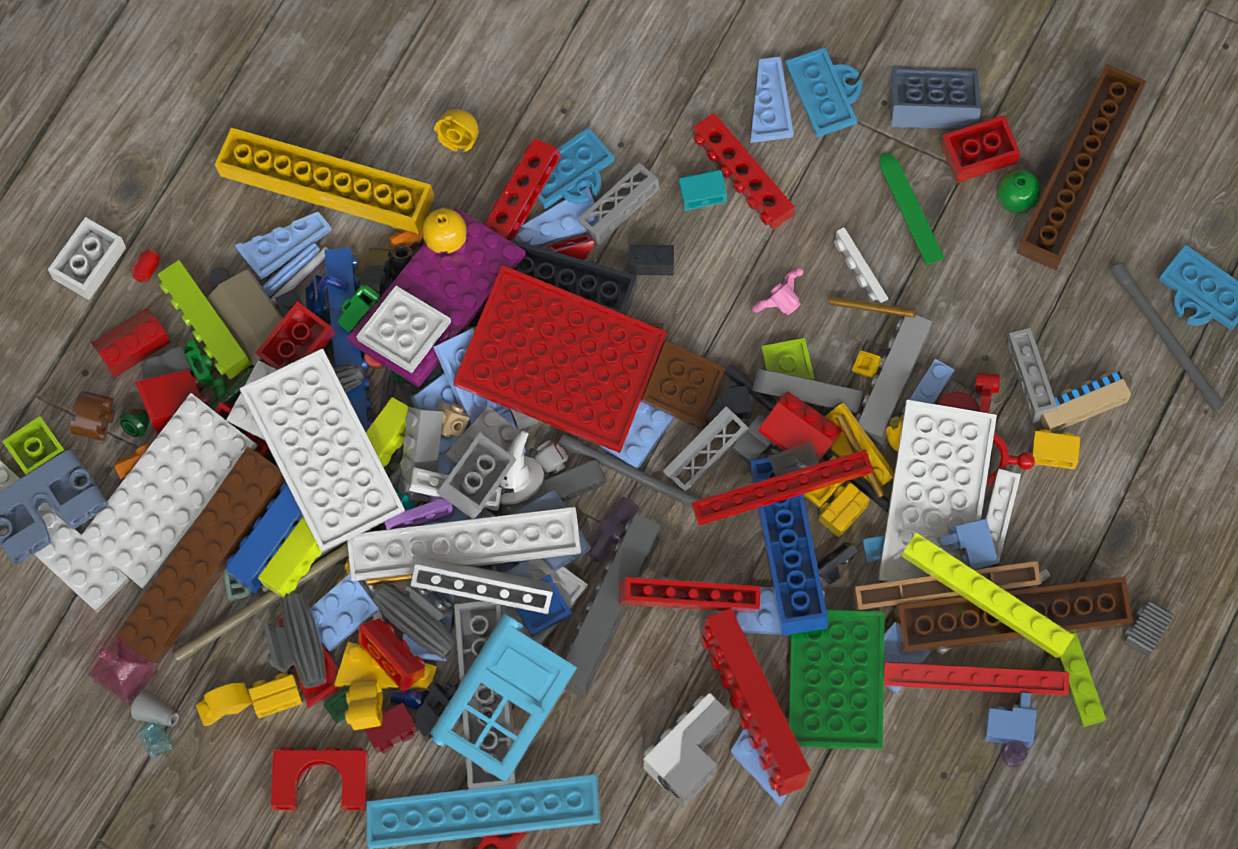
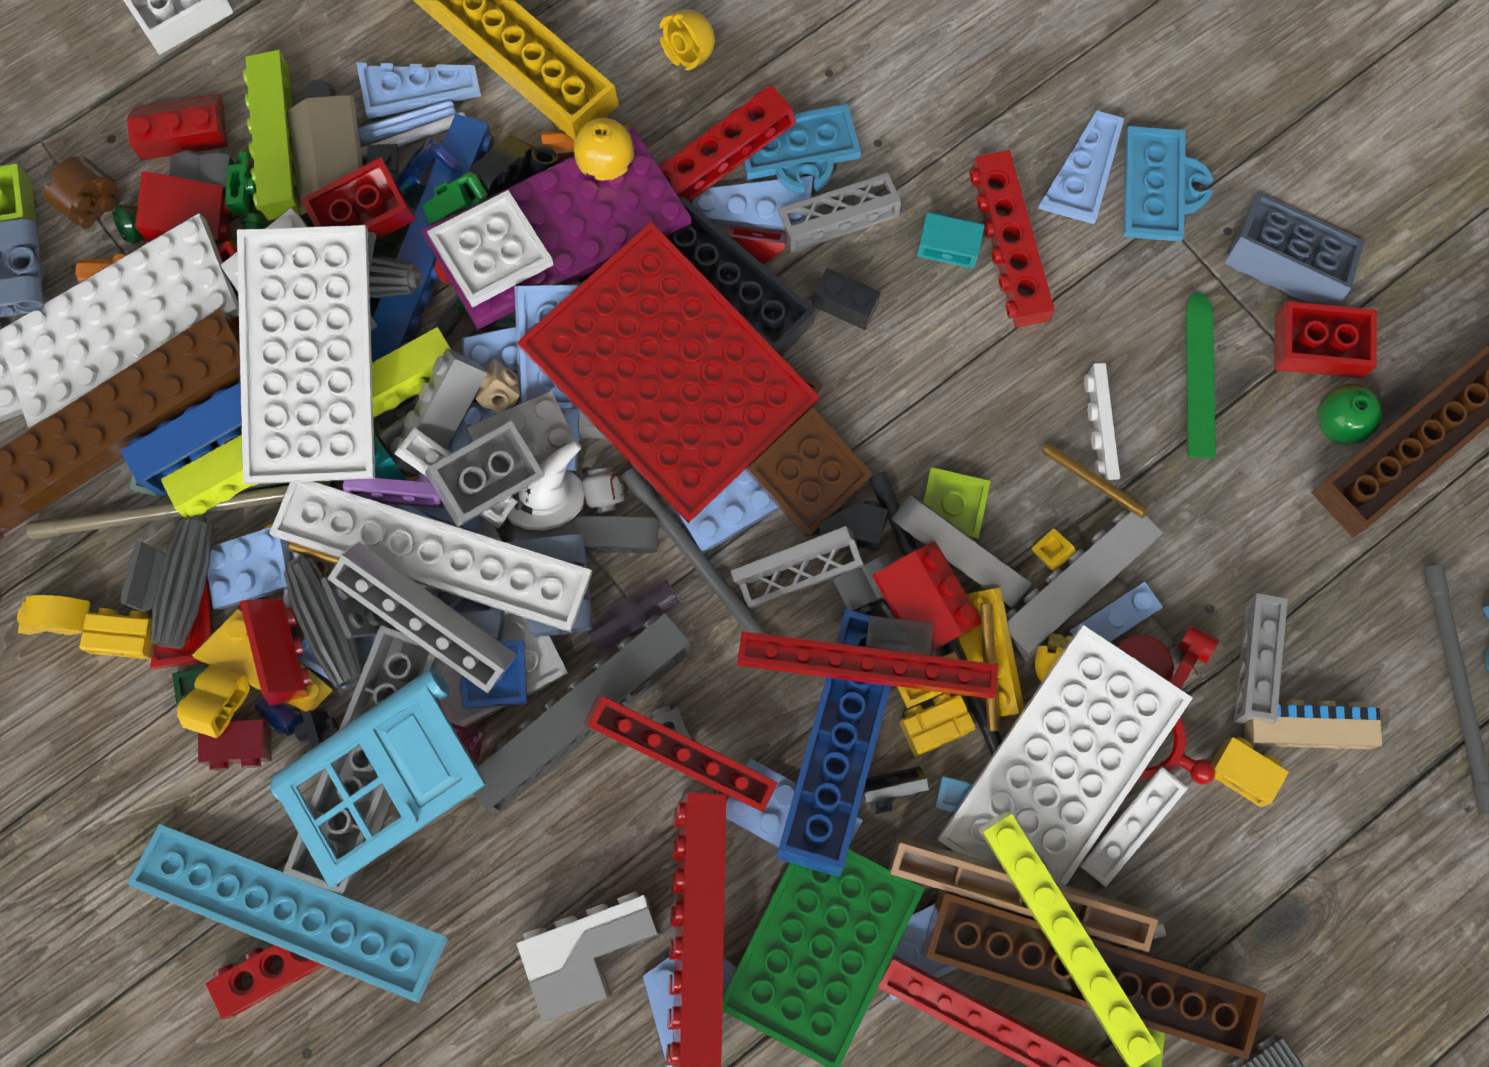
camera: 20 degrees right, 5 degrees up
red brick [130,249,161,283] -> none
red arch [271,747,369,811] -> none
black brick [416,702,439,742] -> none
bright pink piece [751,267,804,315] -> none
medium blue hinge [938,519,998,570] -> none

